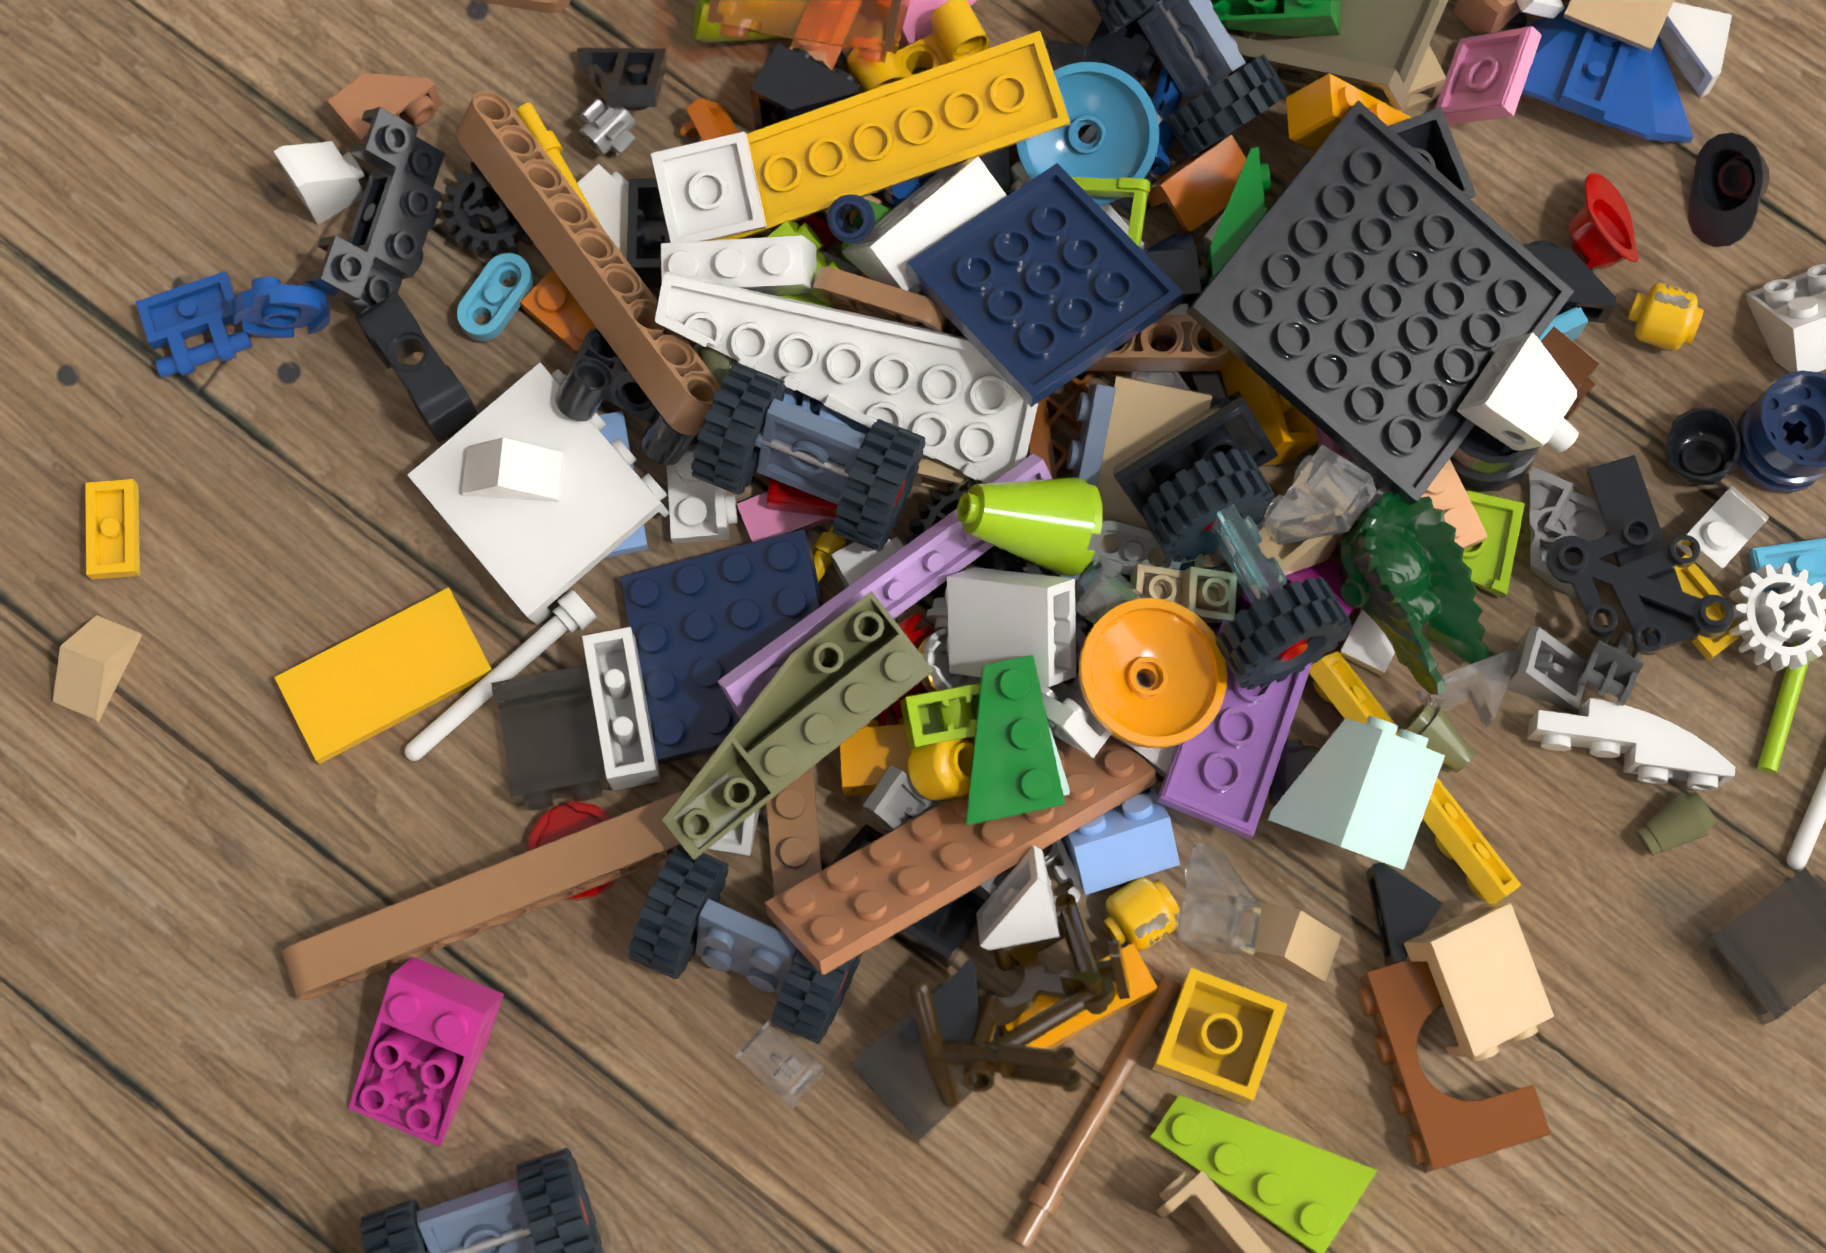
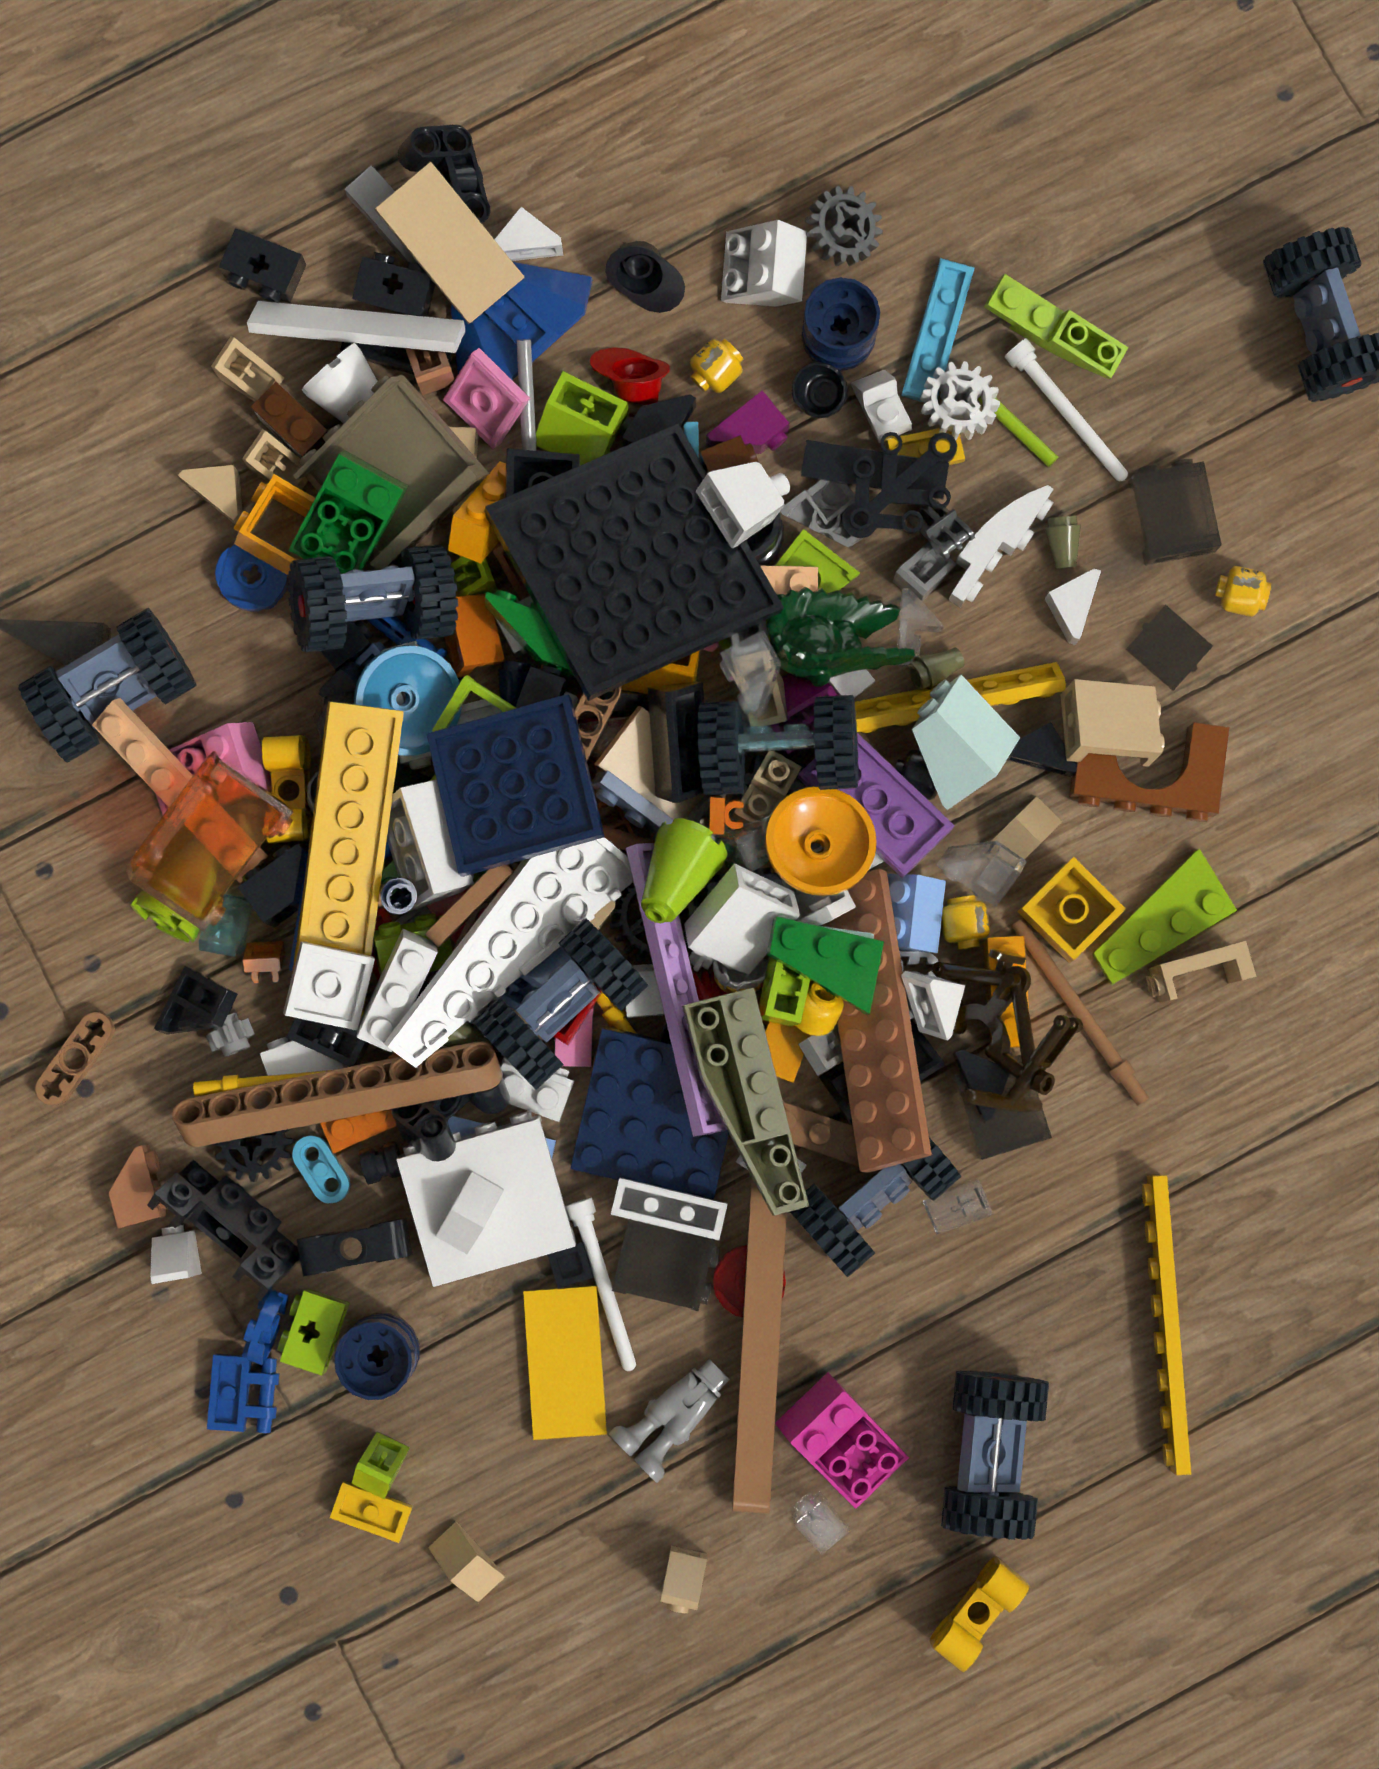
camera: 65 degrees left, 10 degrees up
none -> clear light blue slope [199,893,252,957]
none -> lime brick [277,1289,350,1376]
none -> dark blue wheel [334,1313,420,1400]
none -> lime slope [351,1432,410,1499]
none -> black wheel [359,1141,401,1185]
none -> lime slope [450,556,498,597]
none -> light grey bar [516,339,537,451]
none -> lime slope [536,371,629,465]
none -> black plate [547,1242,594,1289]
none -> light grey piece [609,1359,730,1483]
none -> tan slope [660,1546,707,1613]
none -> magenta slope [706,390,790,454]
none -> orange tile [709,794,744,835]
none -> clear slope [792,1491,850,1554]
none -> white slope [1045,569,1101,645]
none -> clear smoke piece [1126,605,1213,691]
none -> yellow head [1215,566,1271,617]

